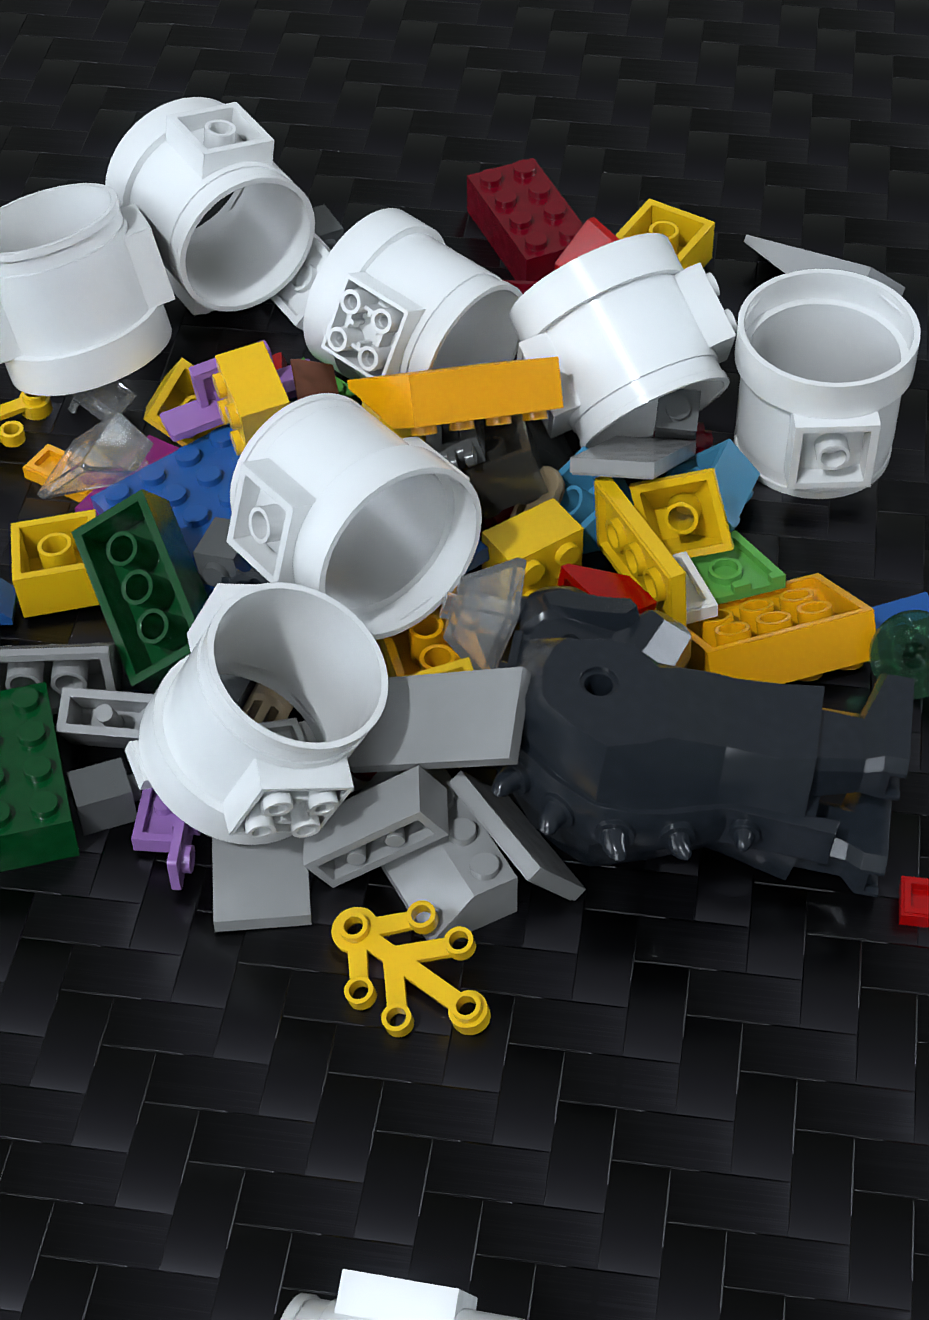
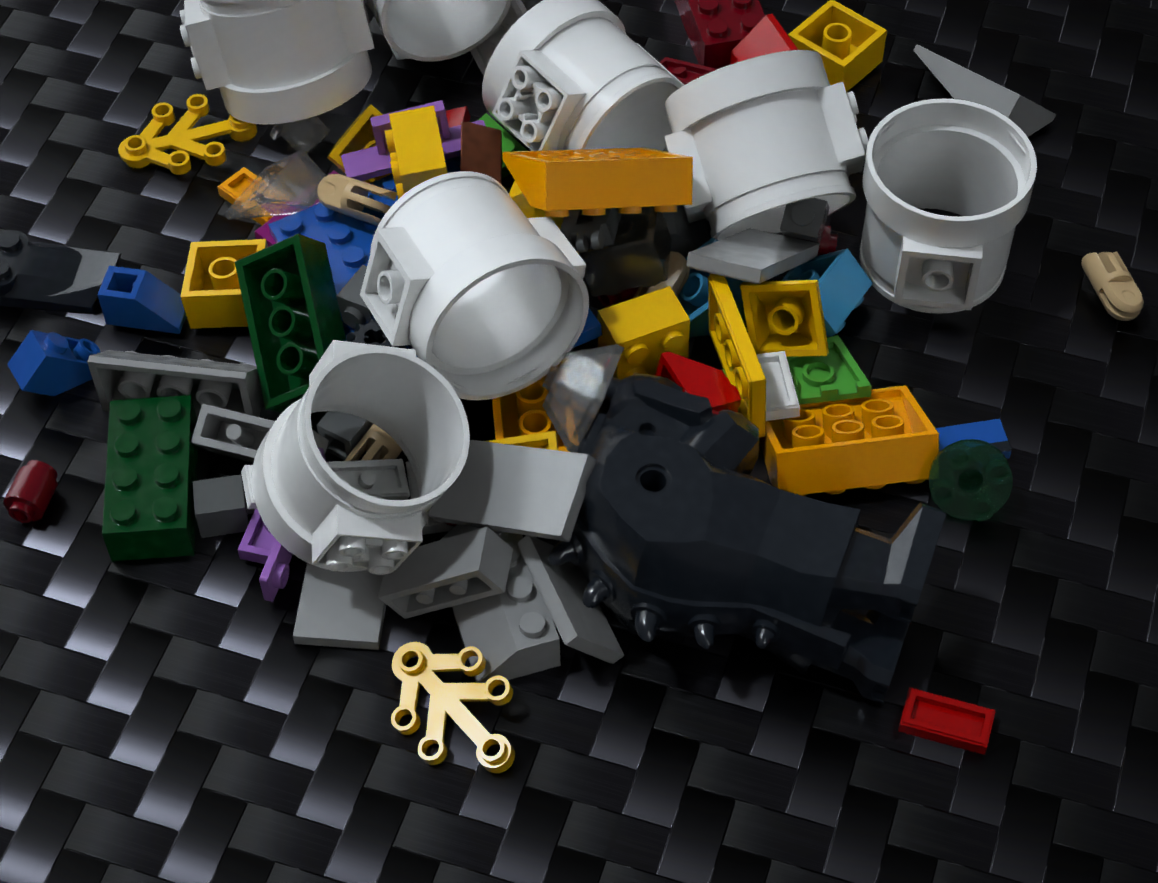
camera: 10 degrees right, 5 degrees up
none -> tan arm [317,174,397,226]

